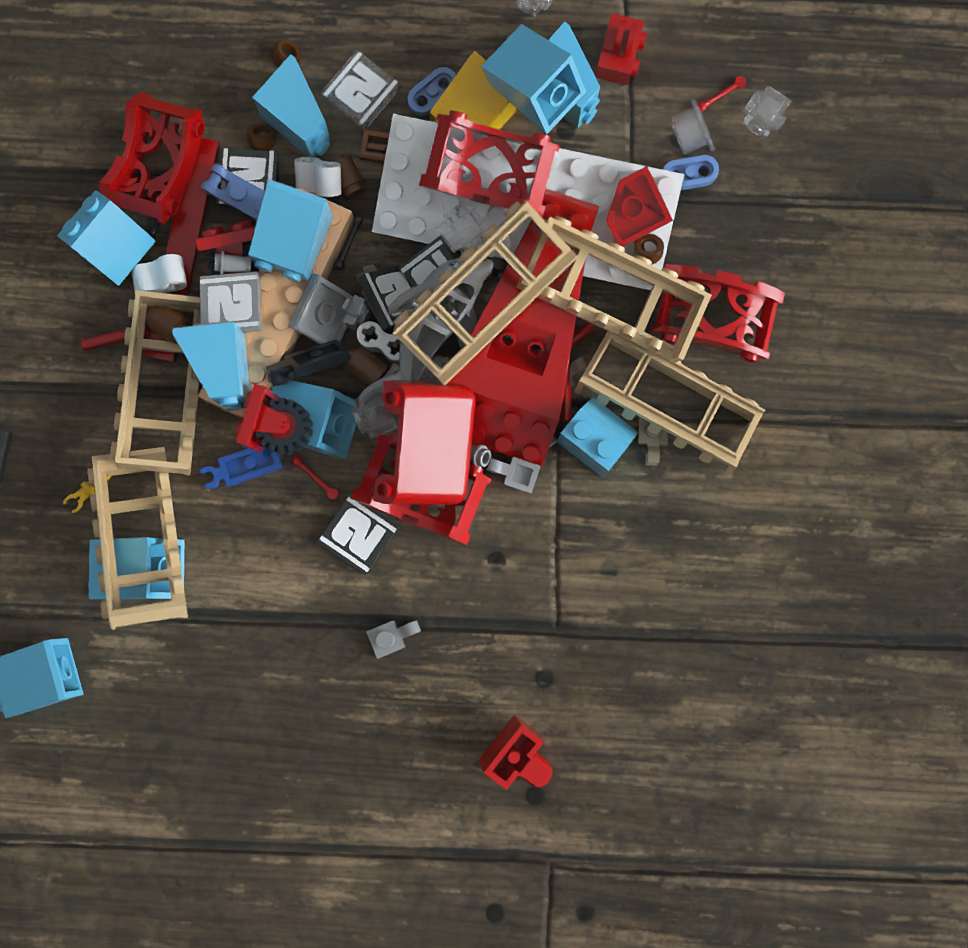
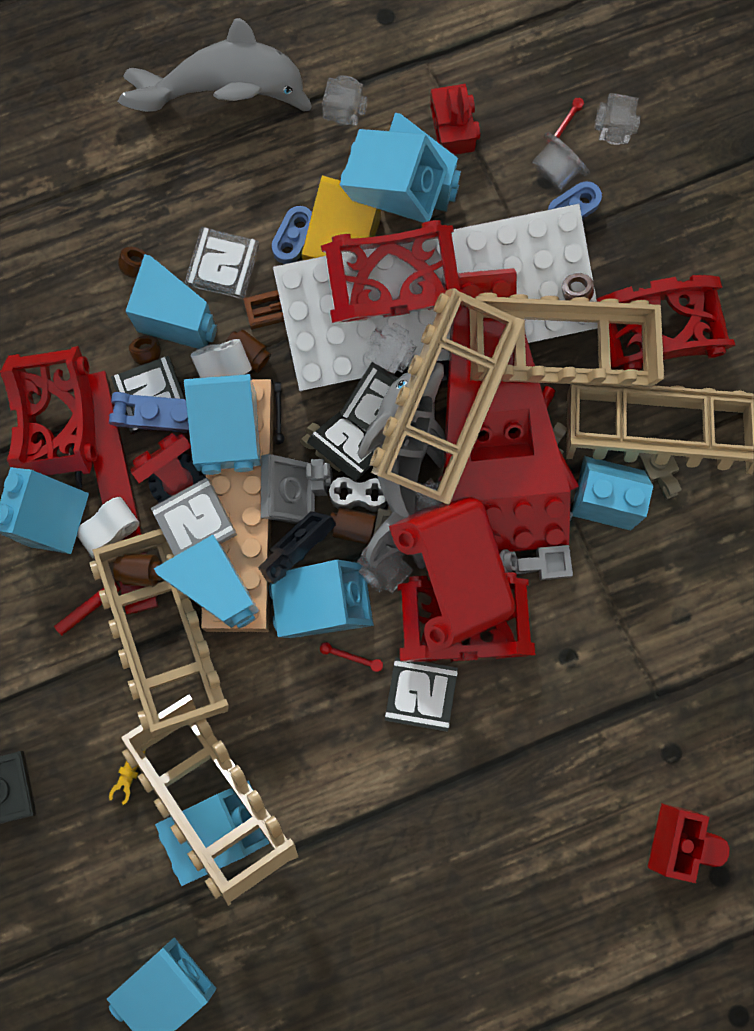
camera: 25 degrees left, 5 degrees down
blue plate [200,447,284,489] -> none
light grey pin [214,251,251,275] -> none
plate [235,384,313,455] -> none
light grey plate [366,620,421,659] -> none
red plate [606,166,673,247] -> none

